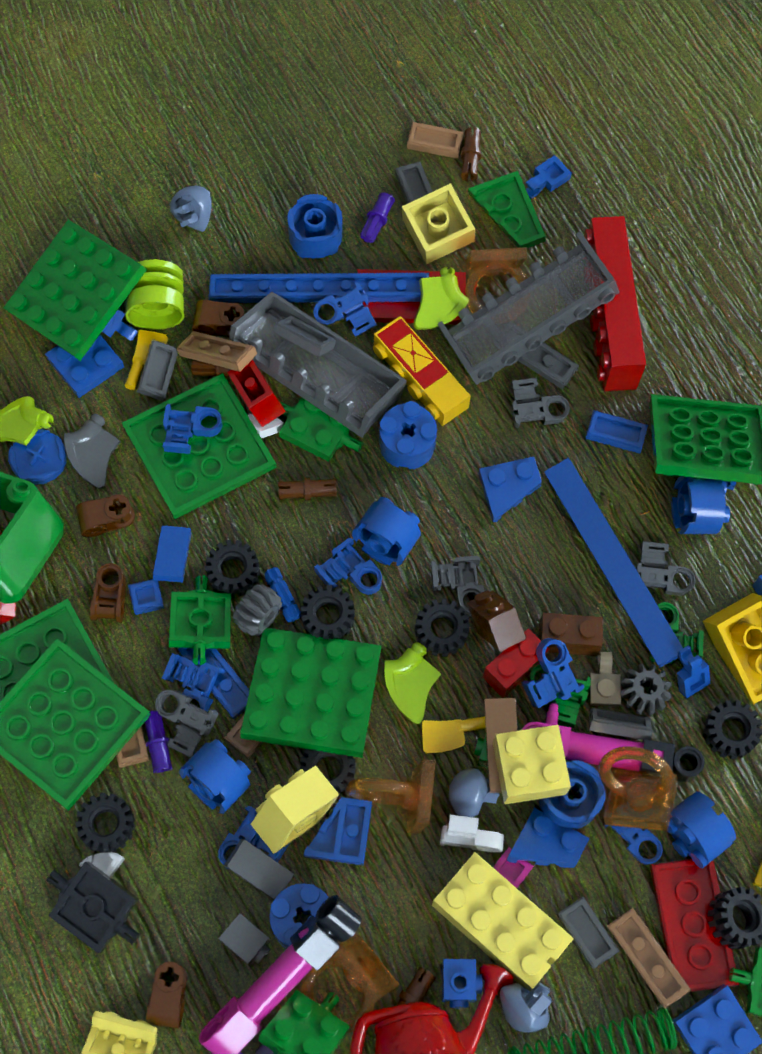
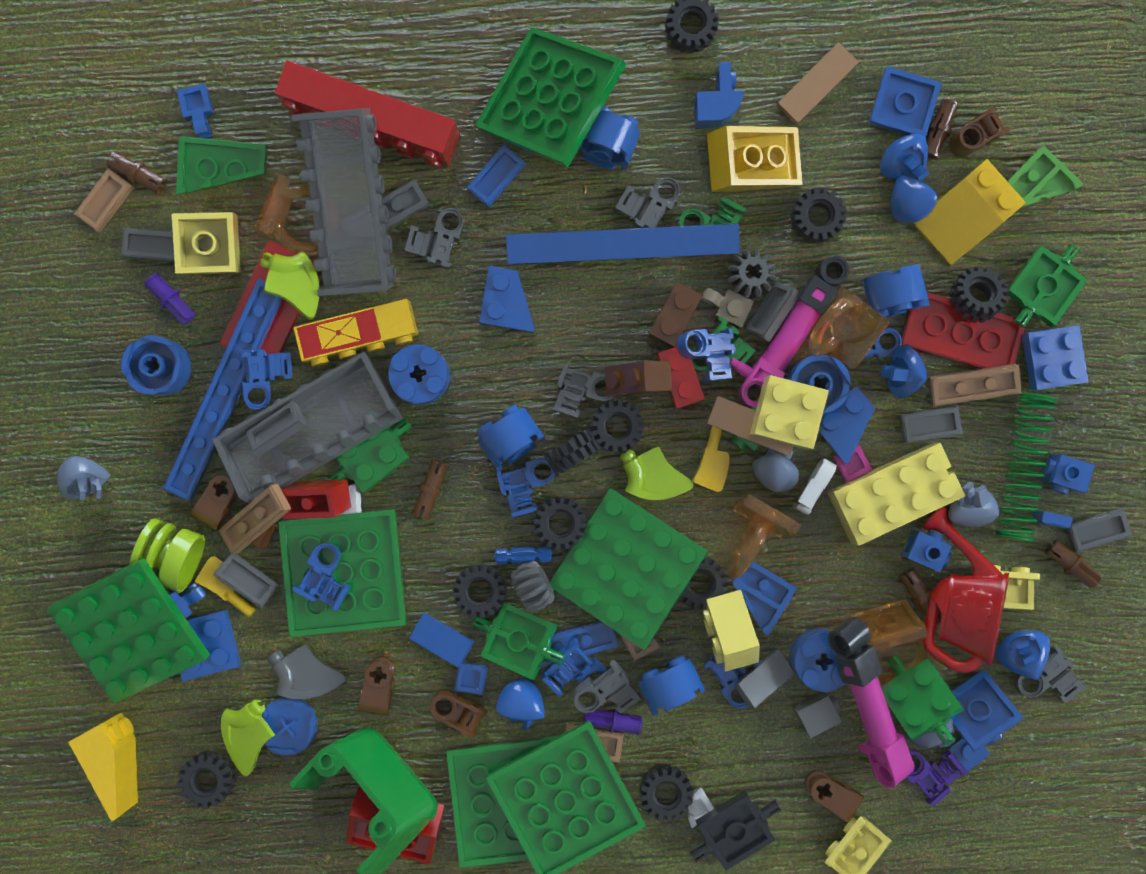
camera: 65 degrees left, 20 degrees up
blue plate [677,645,711,699] -> none
none -> blue piece [496,678,544,731]
none -> black tyre [544,429,601,476]
none -> blue piece [880,345,927,399]

